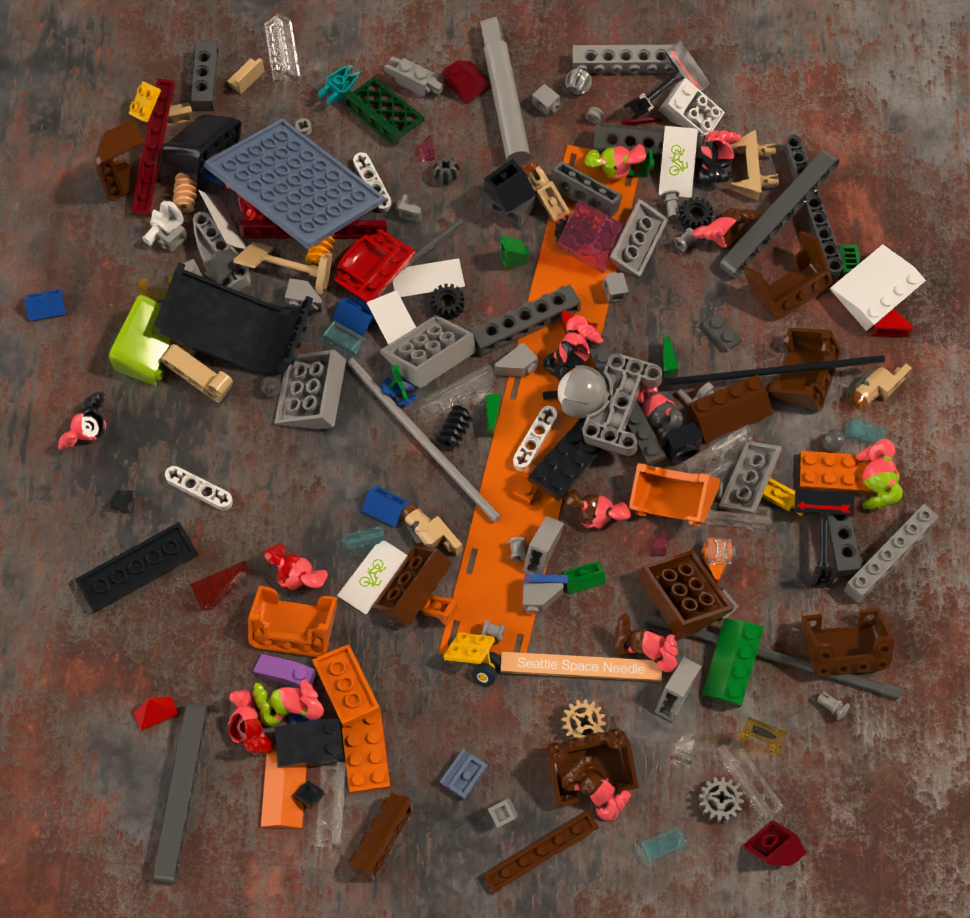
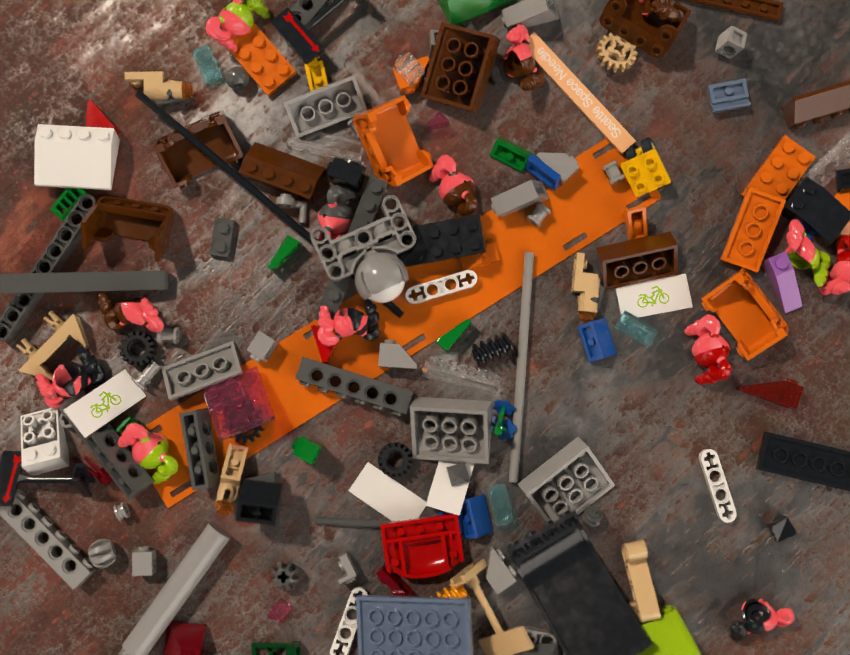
camera: 135 degrees left, 20 degrees up
none -> dark grey slope [446,462,470,486]

